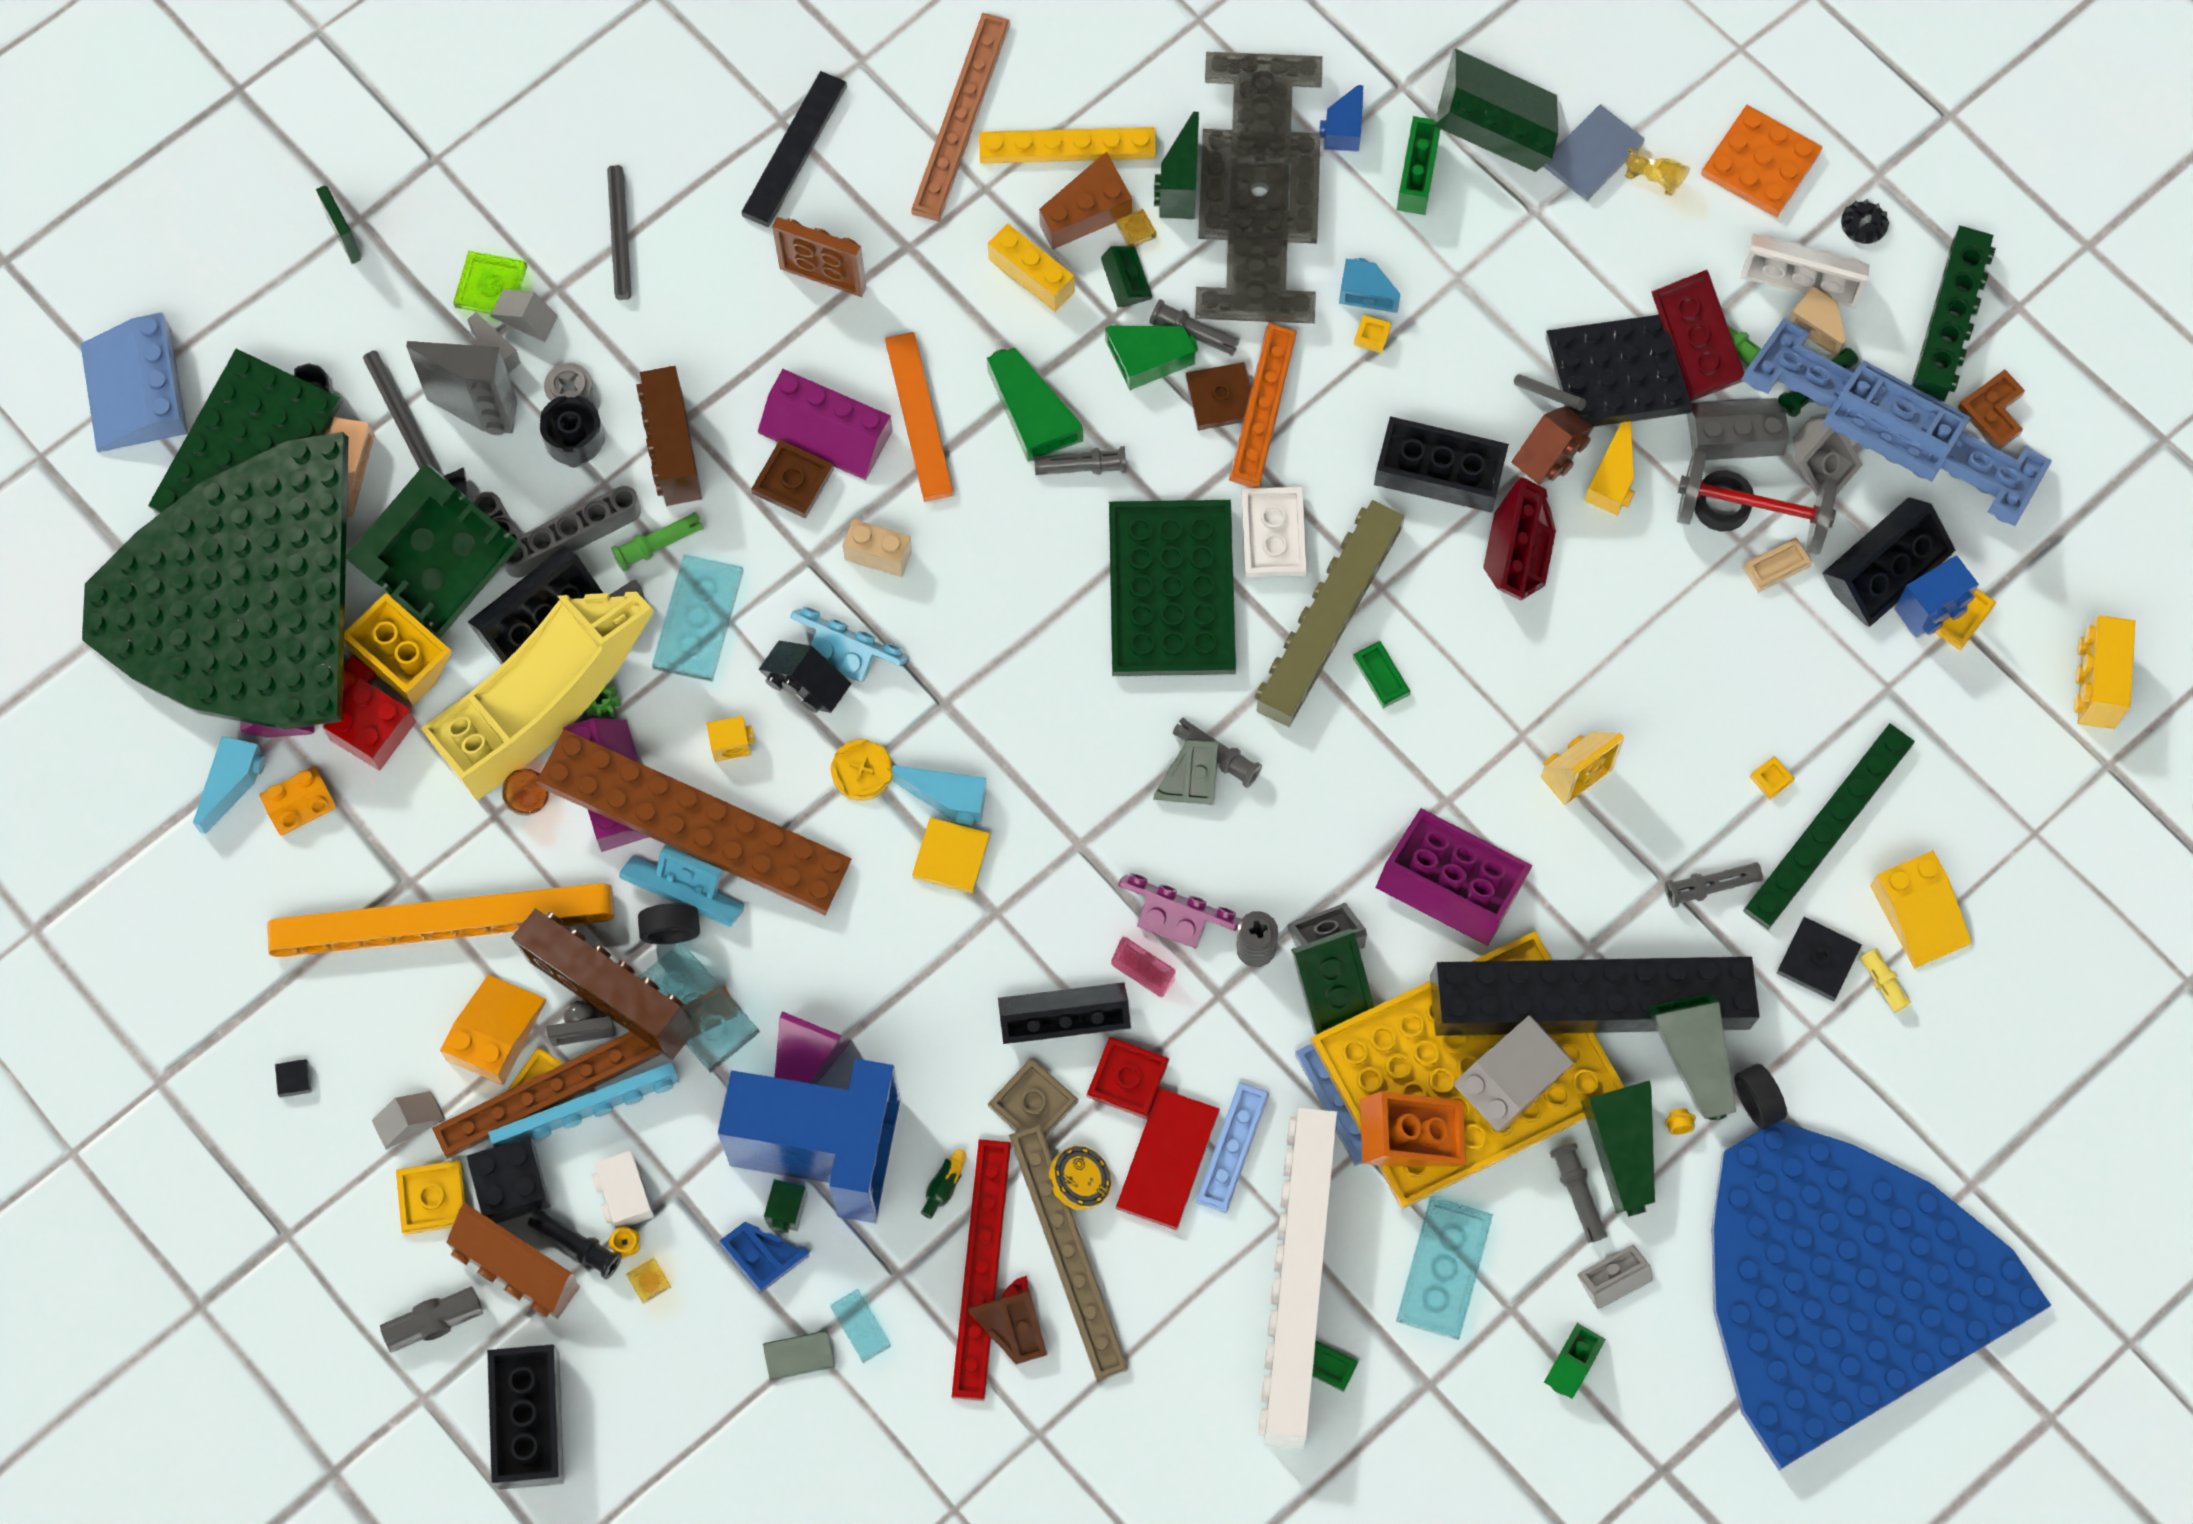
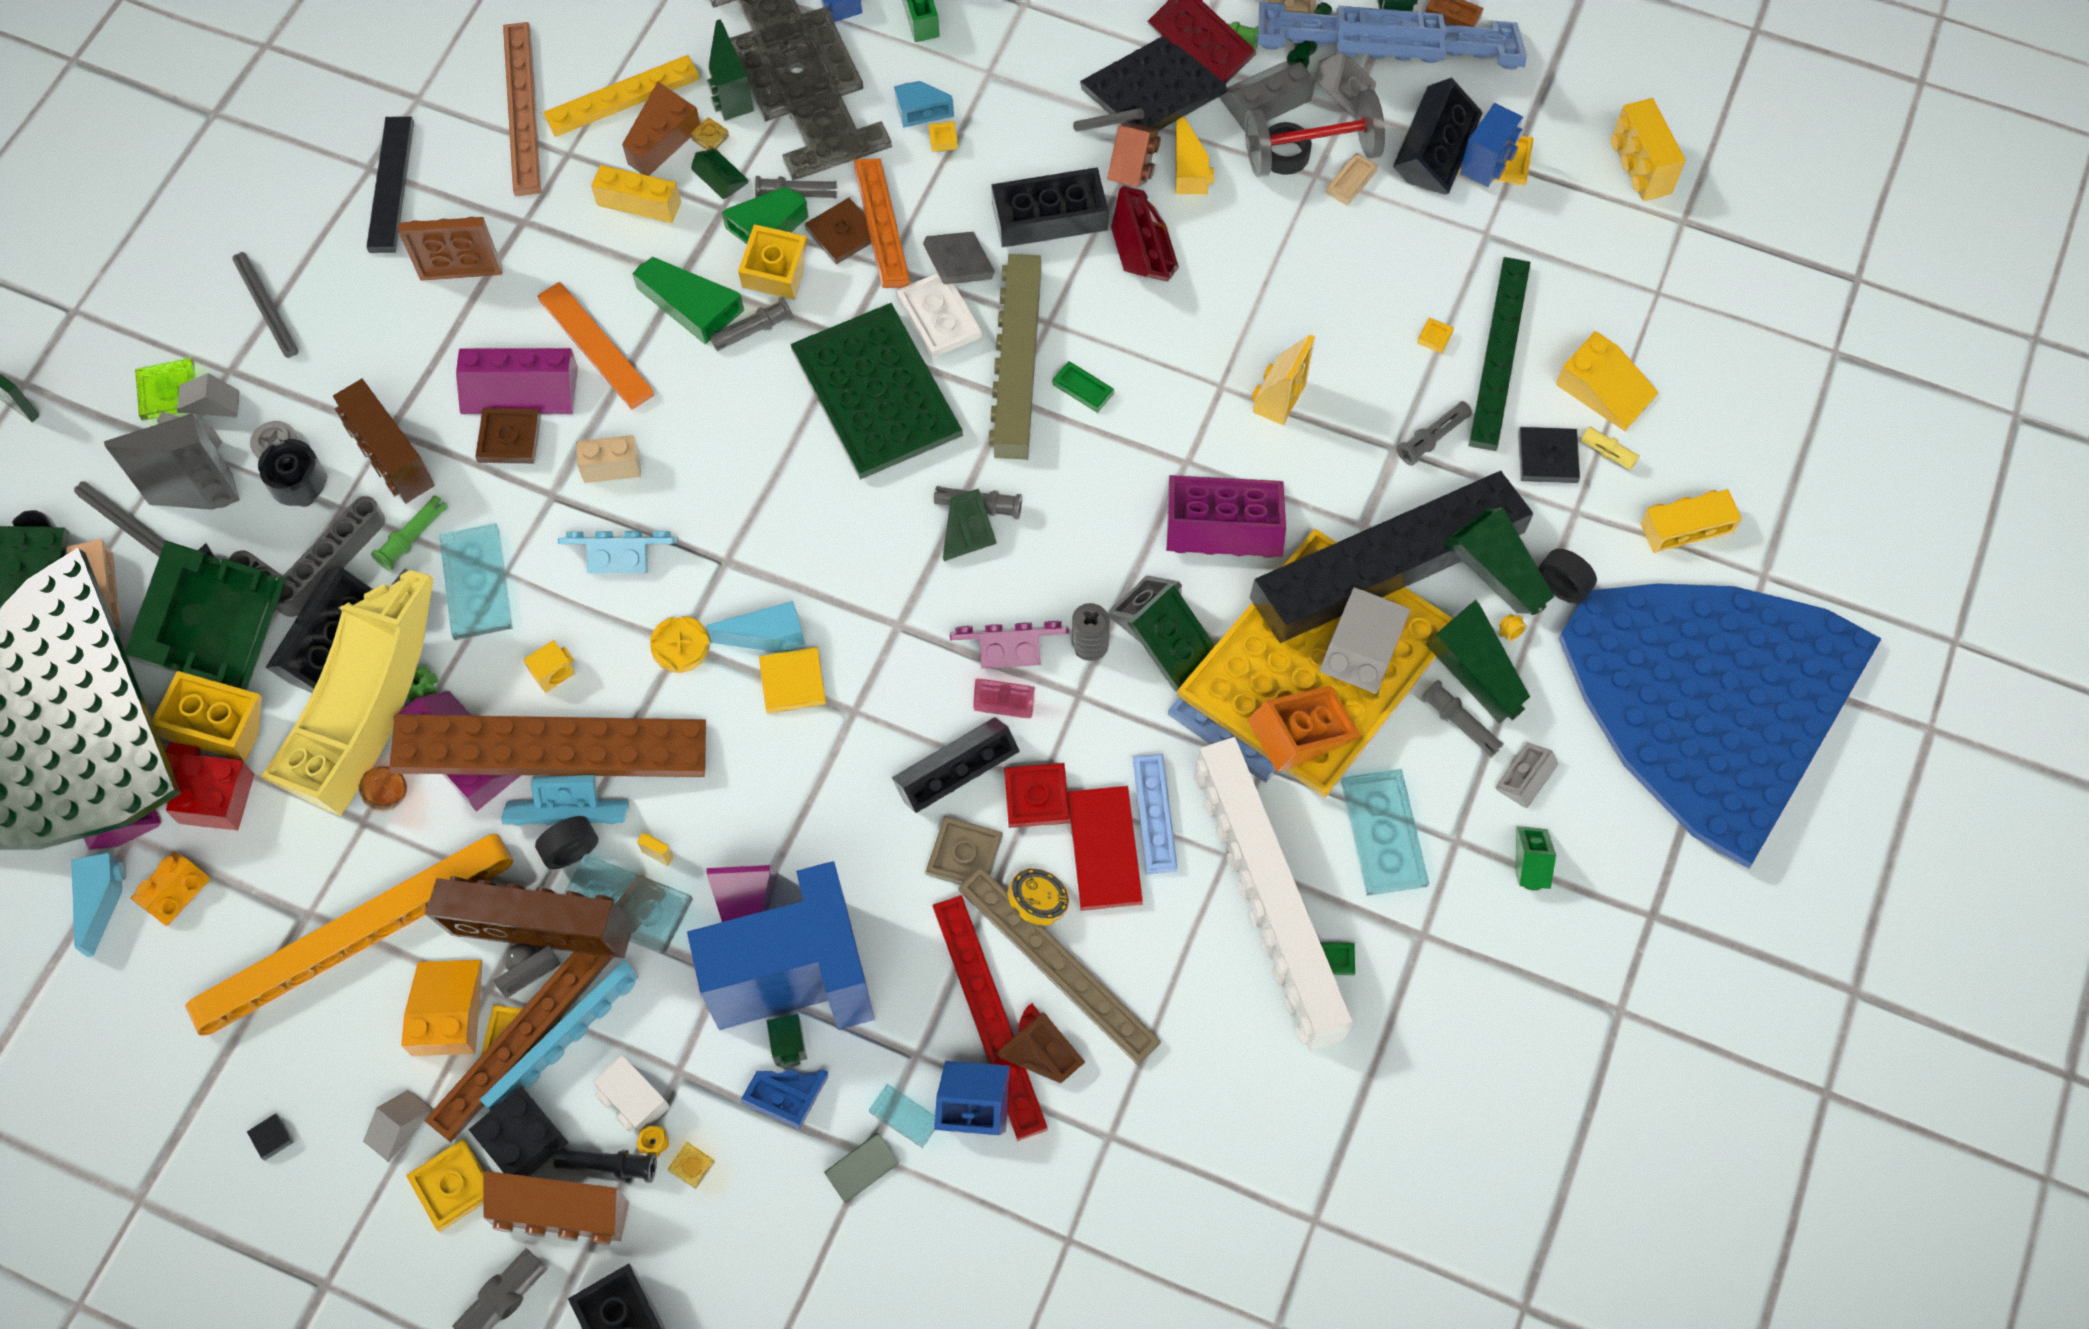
camera: 25 degrees left, 5 degrees down
black brick [758,640,852,713] -> none
dark green piece [920,1149,967,1219] -> none
none -> yellow tile [637,833,674,866]
none -> yellow slope [738,224,807,300]
none -> dark grey plate [923,231,995,285]
none -> blue slope [934,1061,1010,1135]
none -> yellow brick [1640,489,1742,553]

